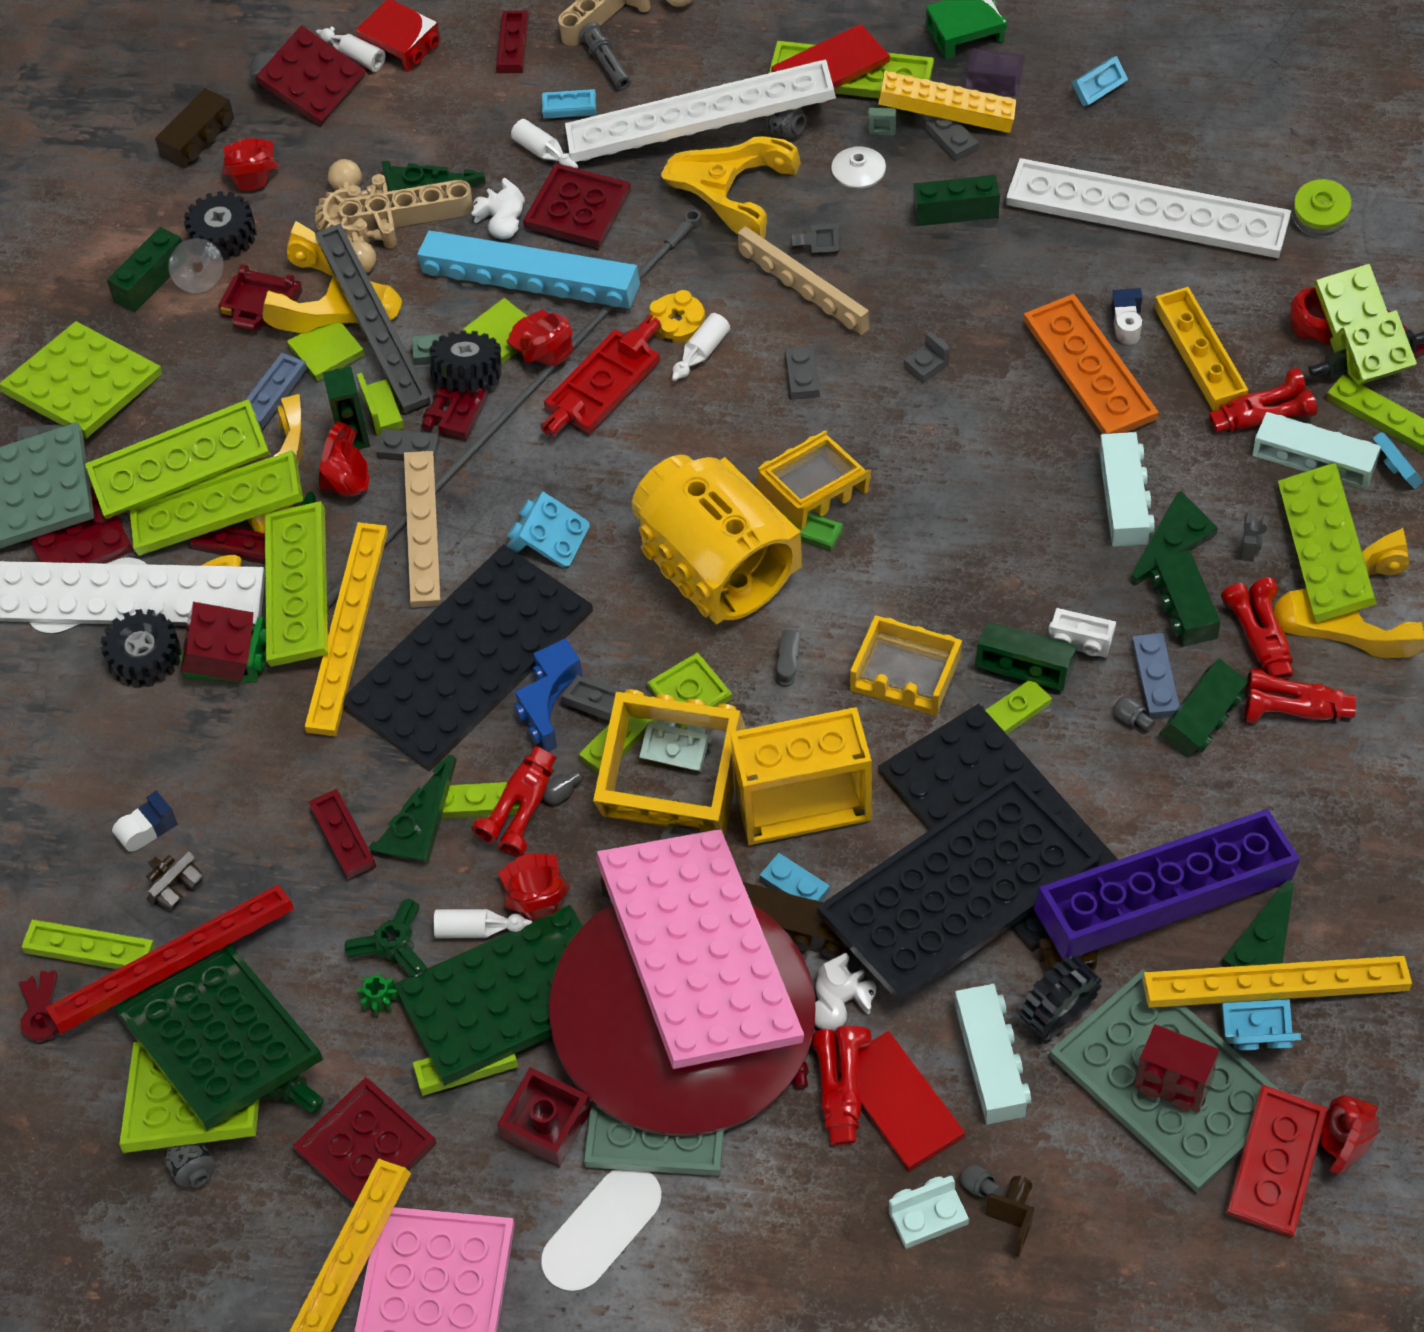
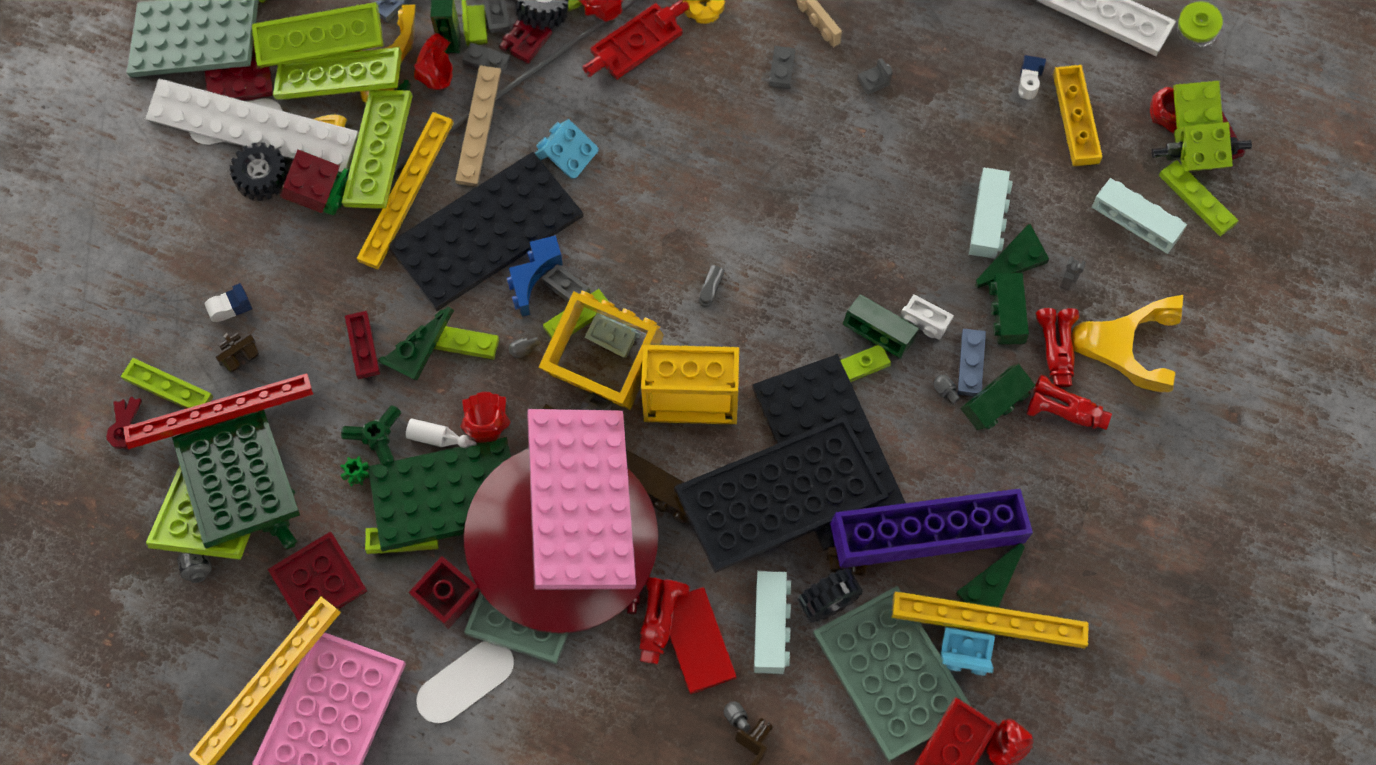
camera: 10 degrees right, 10 degrees up
dark red tile [189,526,265,564] -> none
red piece [471,746,556,857] -> none
yellow piece [632,455,802,625] -> none
lime tile [647,652,732,729] -> none
white wheel [672,313,730,381] -> none
yellow window [756,430,872,530] -> none
medium azure plate [759,853,830,902] -> none
bright green tile [784,512,843,552] -> none
white animal [815,953,877,1031] -> none
window [850,615,962,717] -> none
light aqua bracket [889,1176,969,1249] -> none
orange plate [1023,294,1159,434] -> none
dark red brick [1135,1024,1220,1113] -> none
red piece [1209,367,1317,433] -> none
lime plate [1278,462,1377,623] -> none
medium azure plate [1373,432,1423,489] -> none

